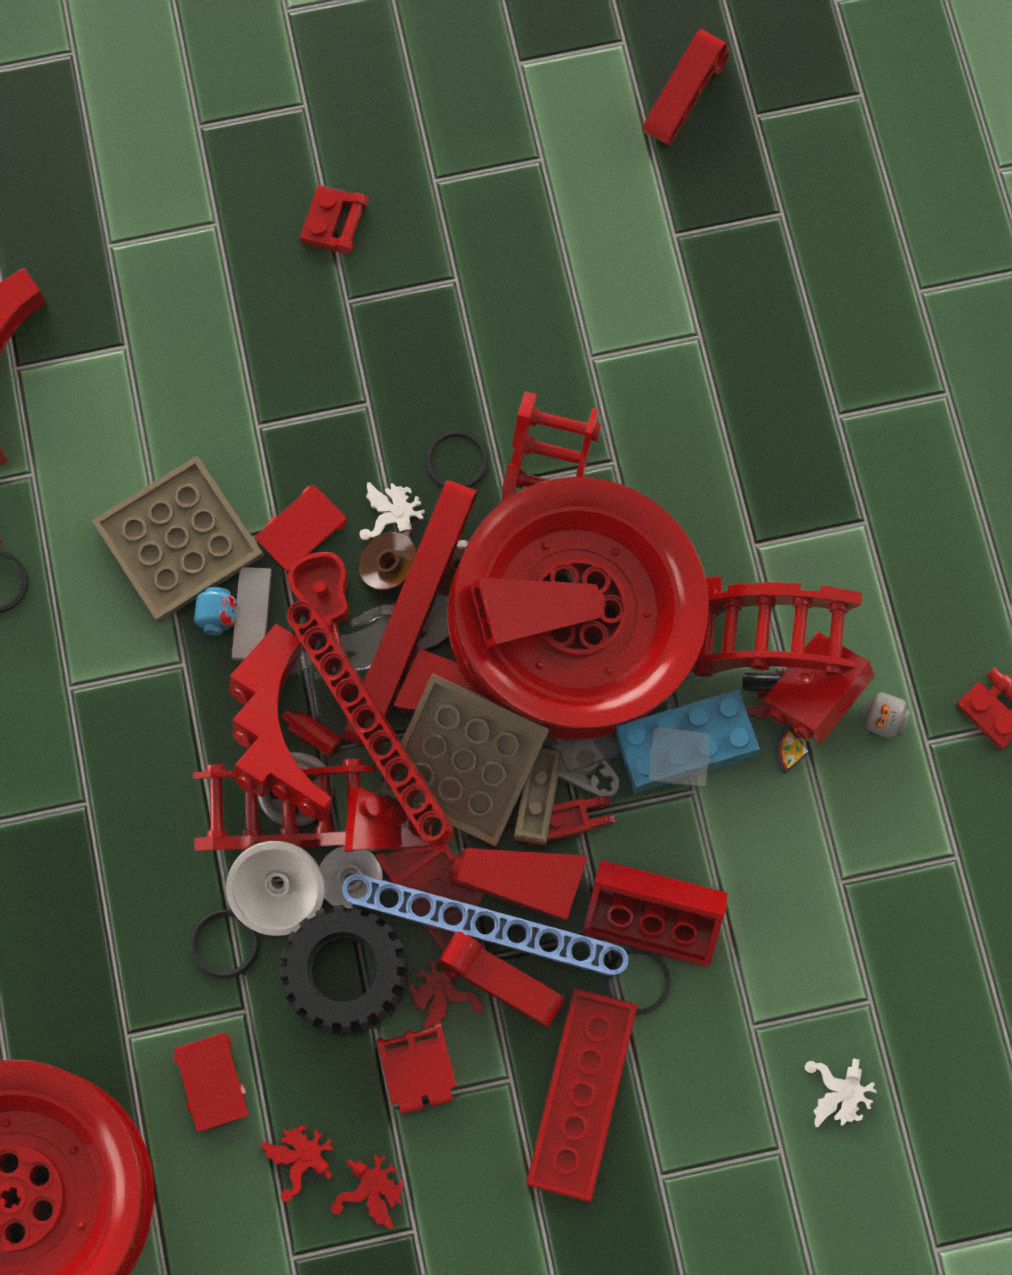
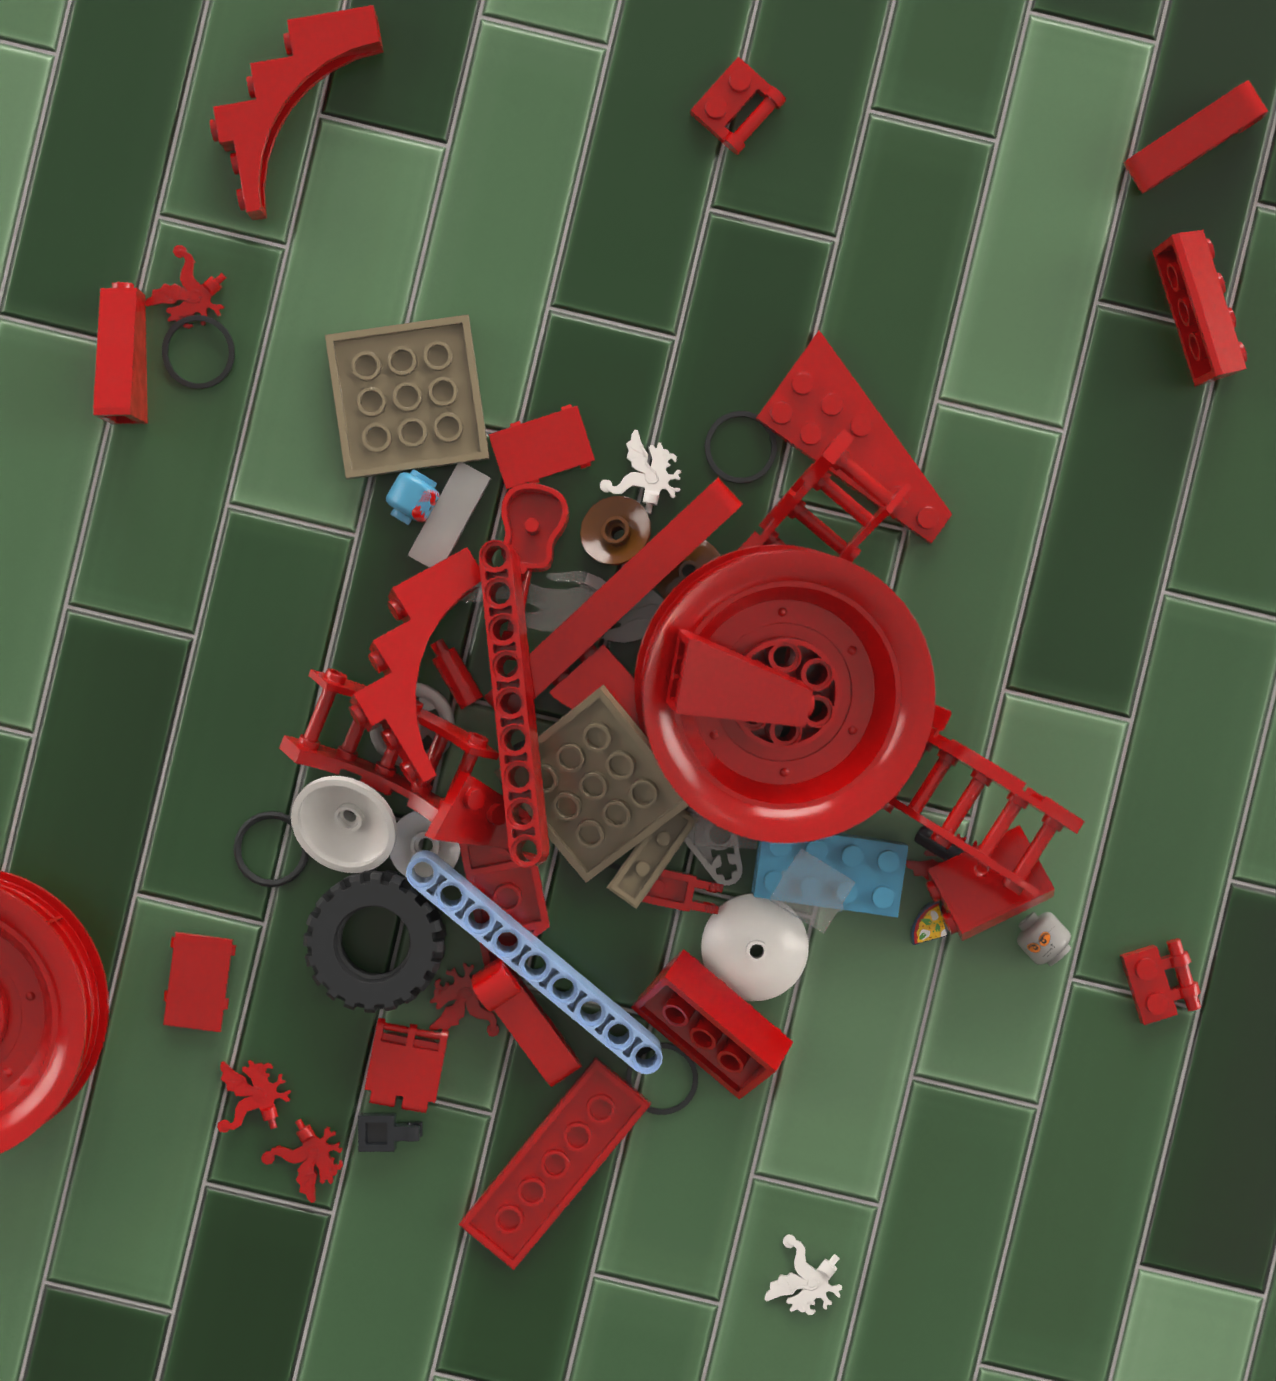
camera: 15 degrees right, 15 degrees up
red slope [449,848,587,922] -> none
none -> black plate [358,1113,423,1152]
none -> white dish [701,893,809,1001]
none -> red wing [756,330,952,544]
none -> red slope [1152,230,1247,387]

